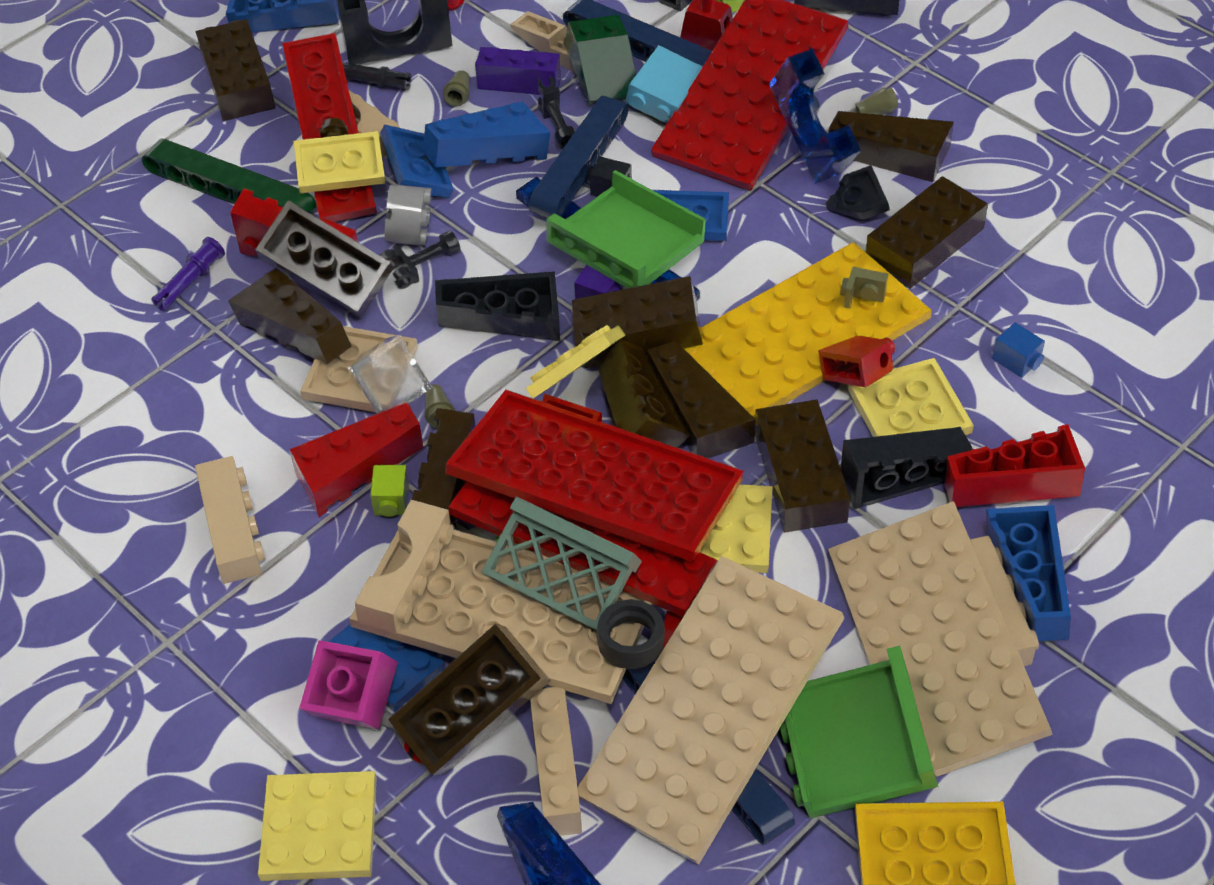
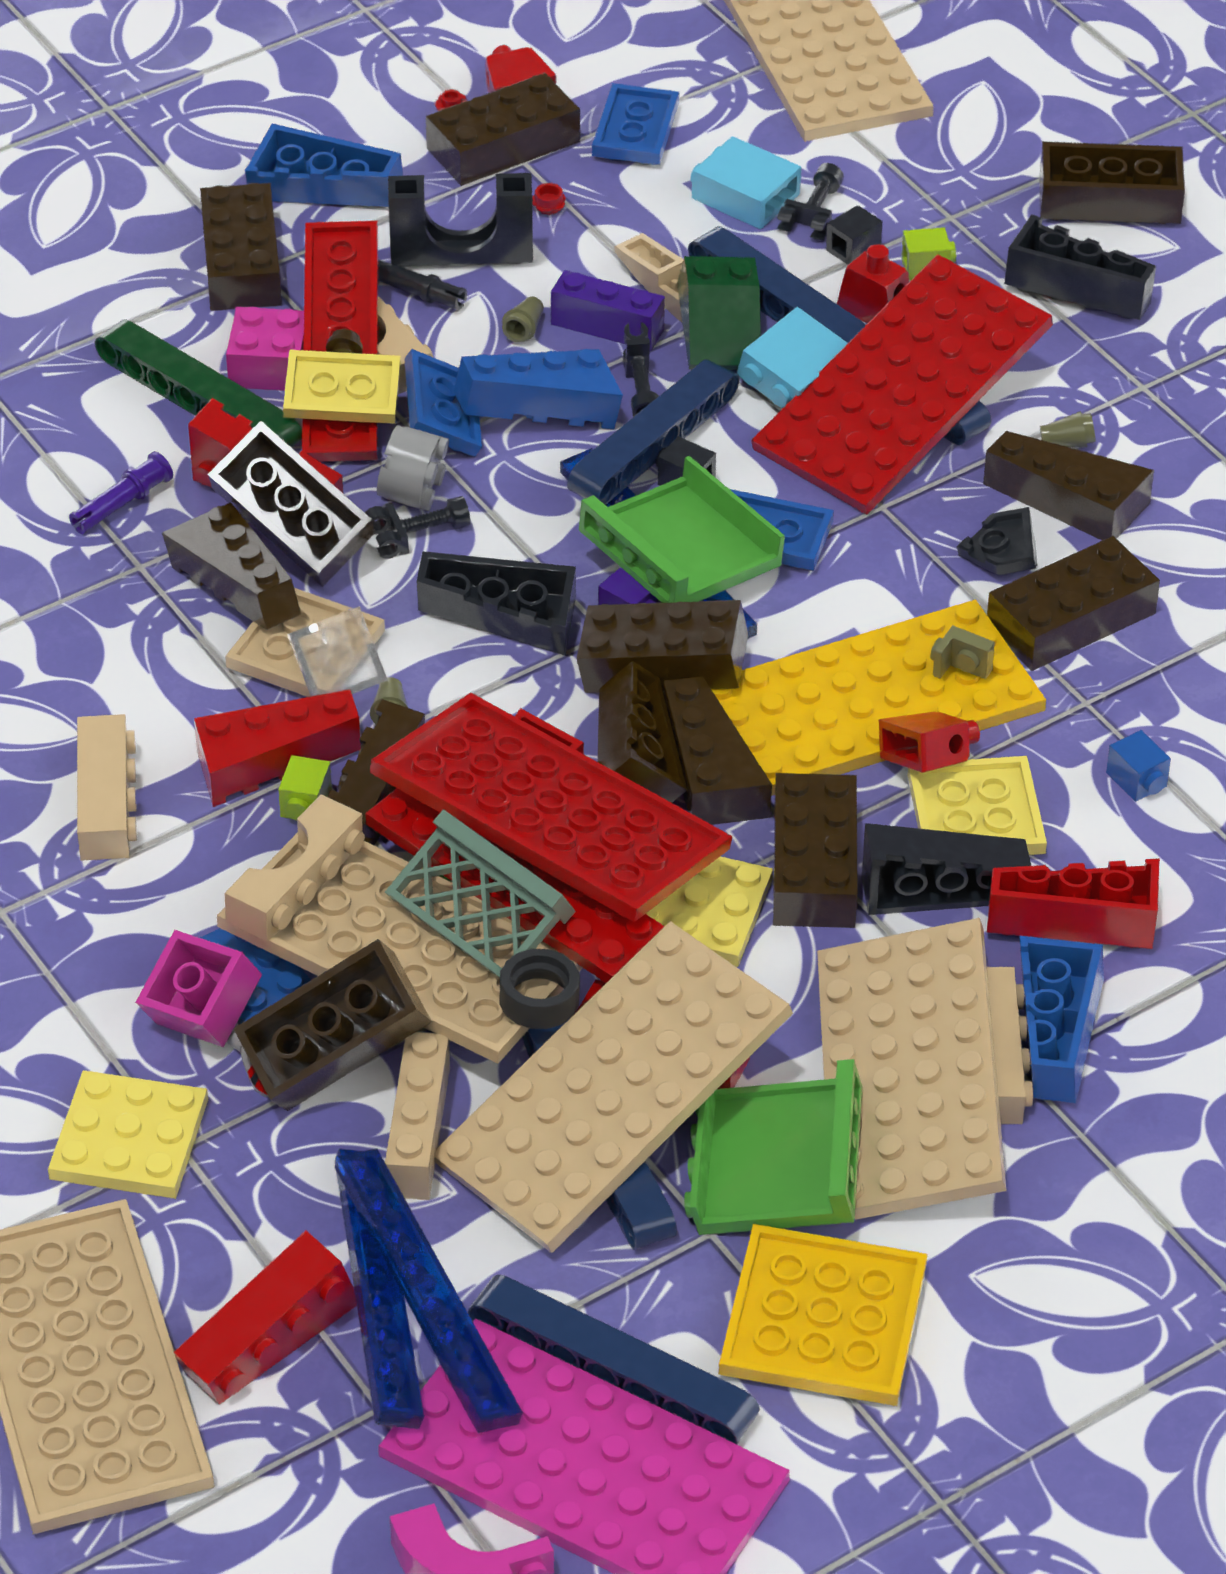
camera: 10 degrees right, 5 degrees down
light yellow plate [526,325,625,399] -> none
clear blue arch [769,48,861,184] -> none
none -> dark pink brick [226,307,304,391]

